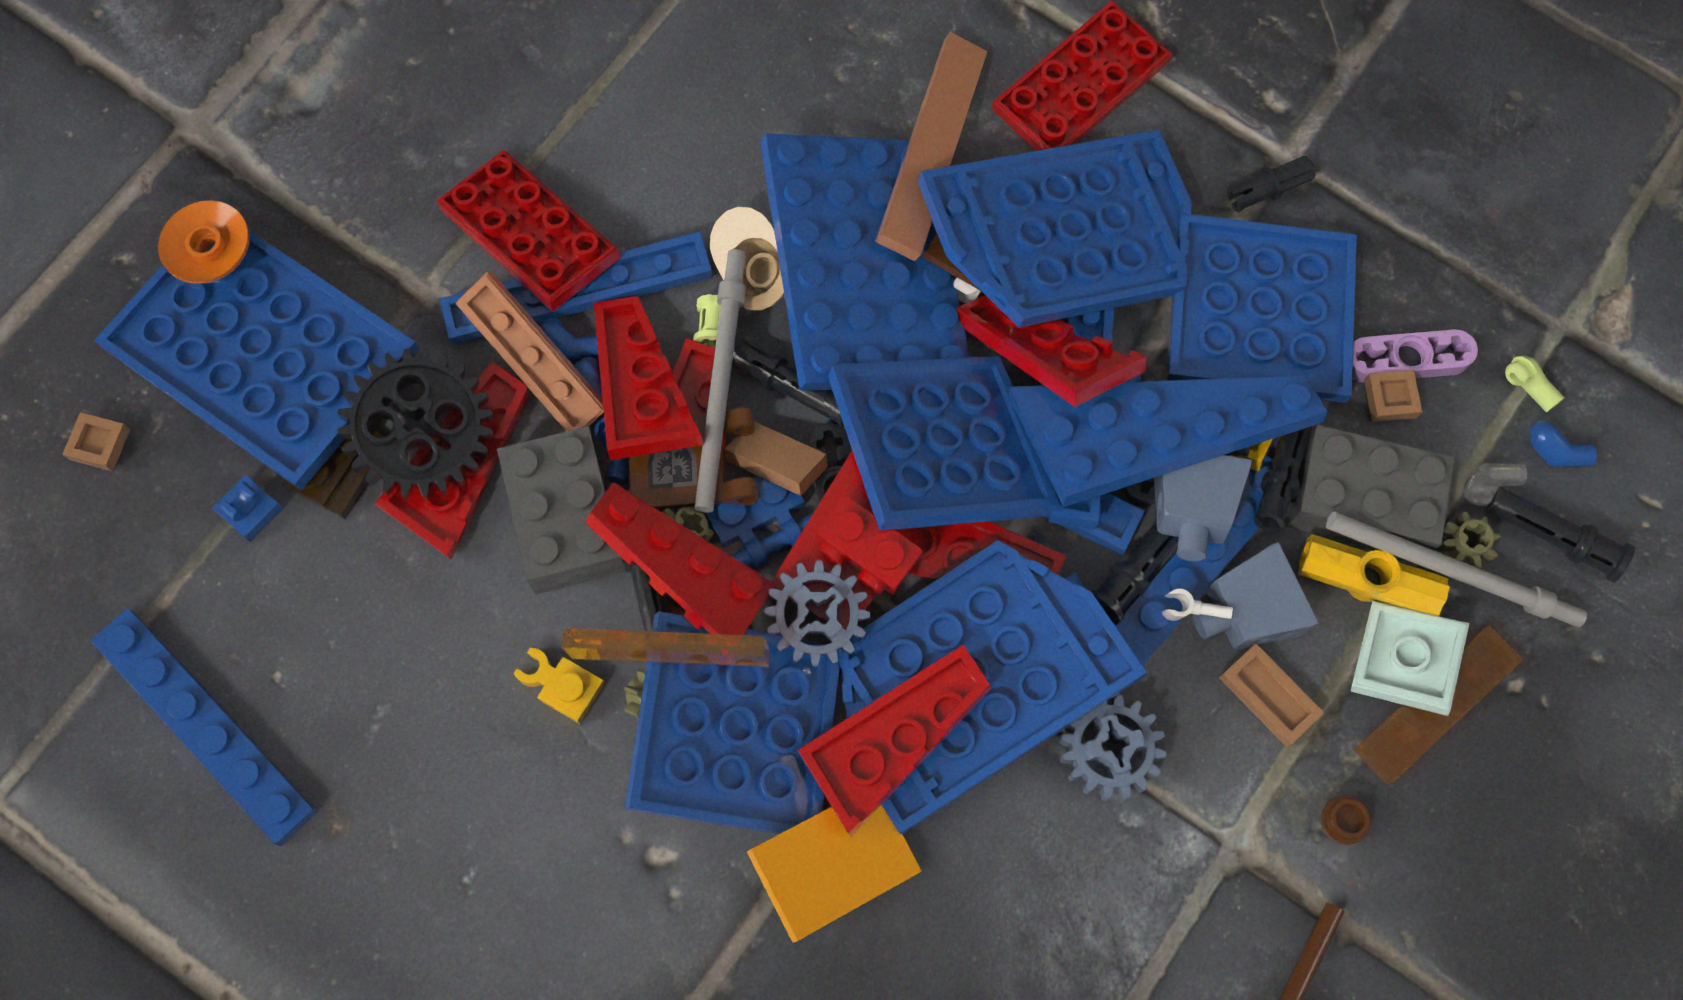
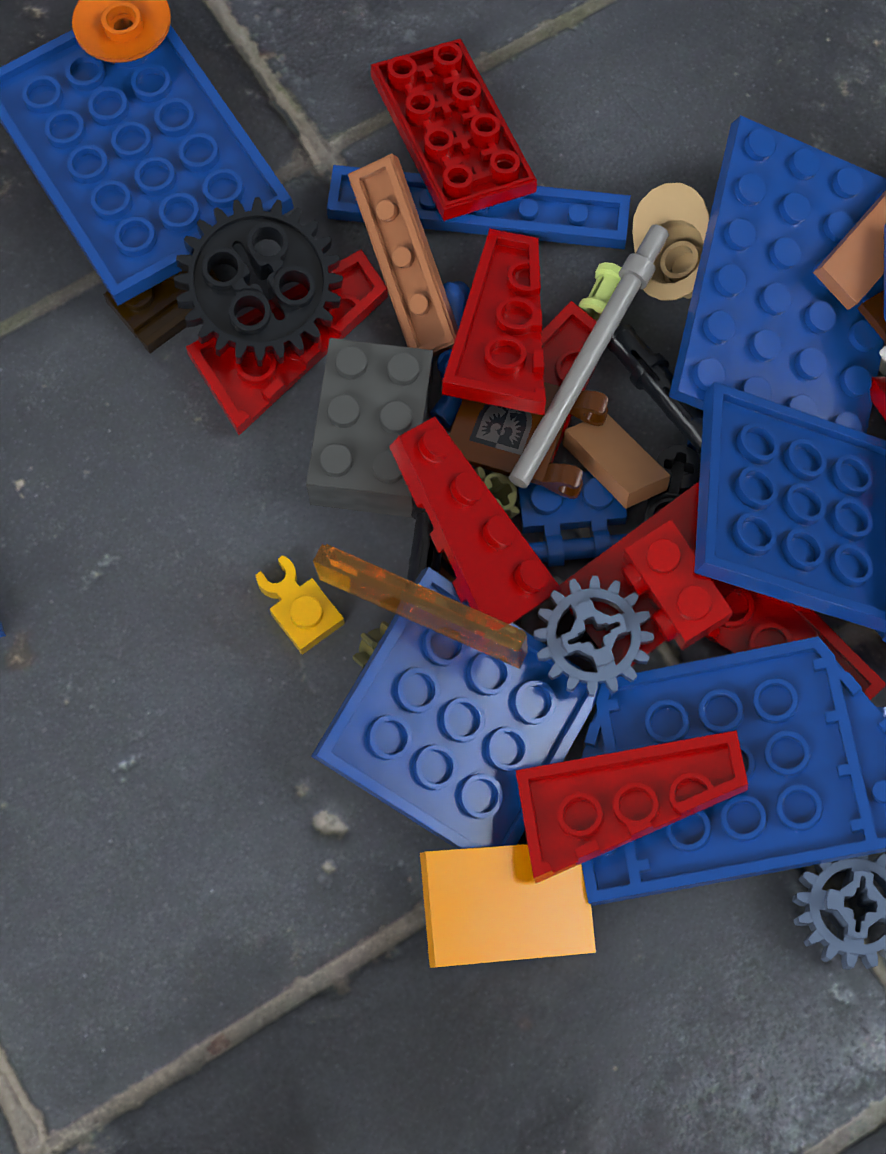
camera: 25 degrees right, 0 degrees up
blue tile [212,475,284,542] -> none
blue arm [539,318,599,361] -> none

